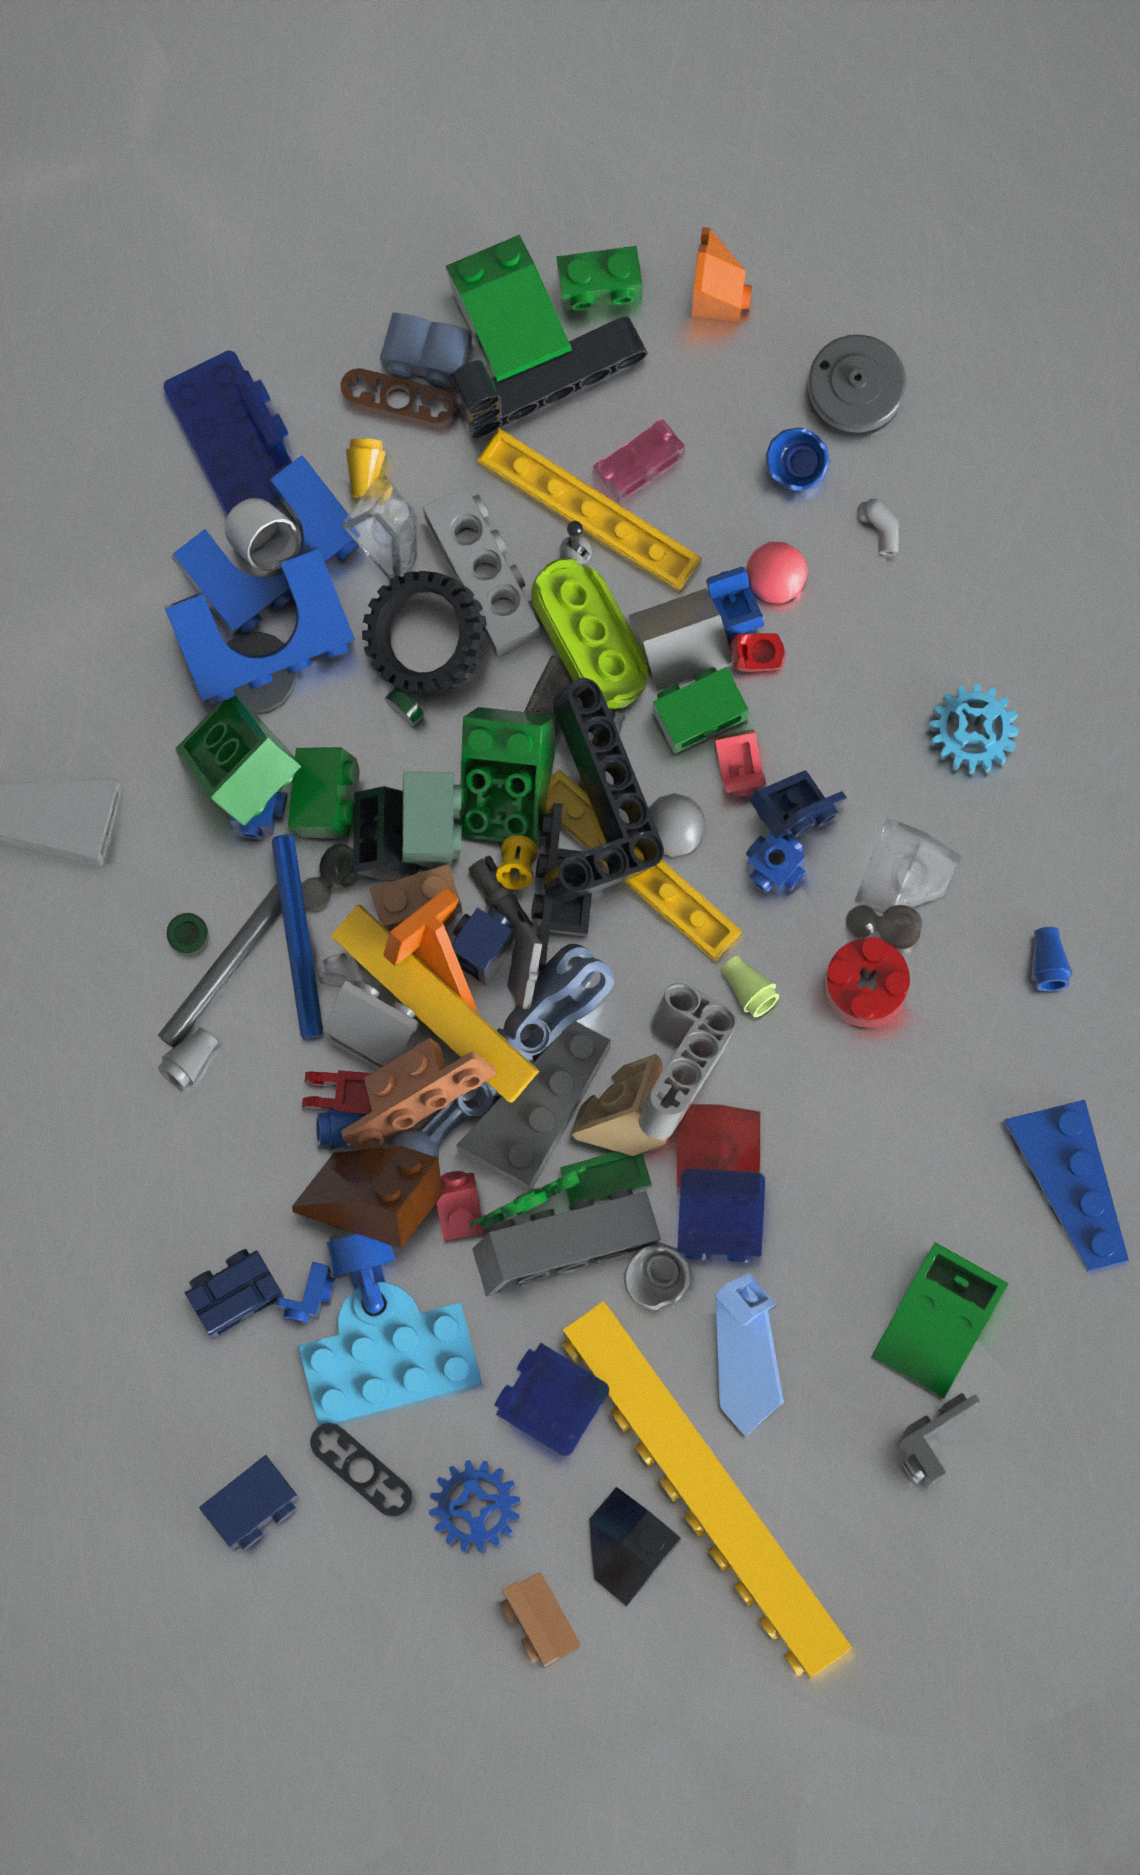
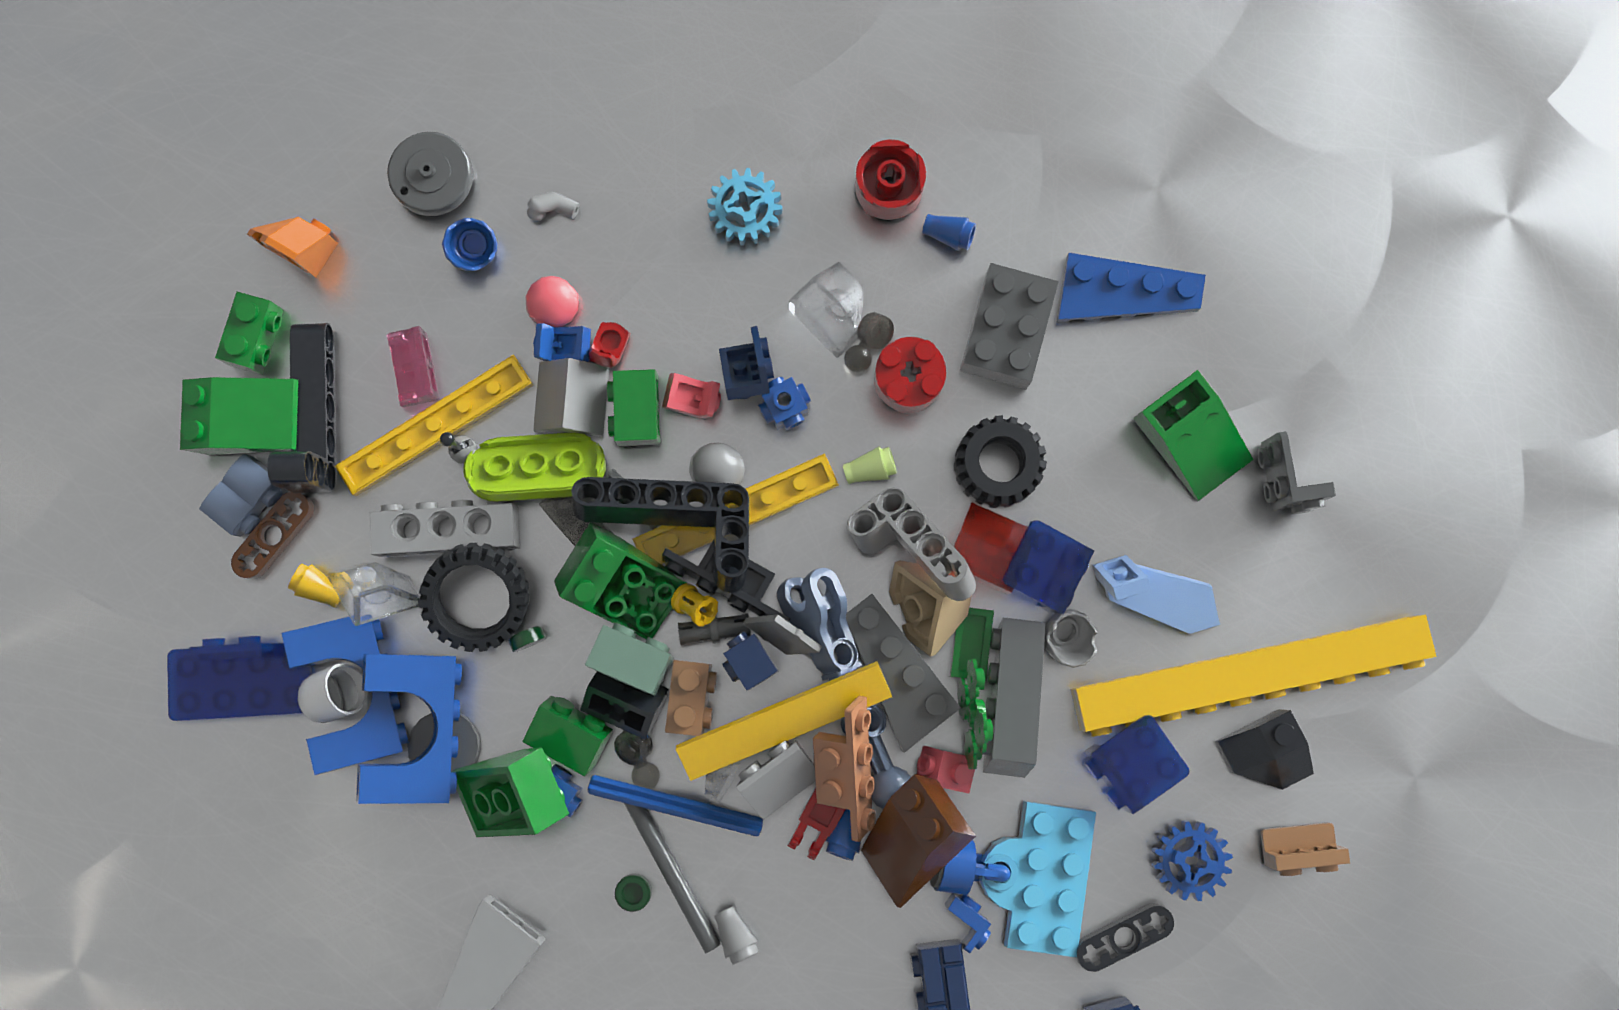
camera: 70 degrees left, 5 degrees up
orange piece [383,888,480,1015] -> none
none -> red brick [855,139,926,220]
none -> black tyre [954,415,1047,508]
none -> dark grey brick [960,263,1059,389]

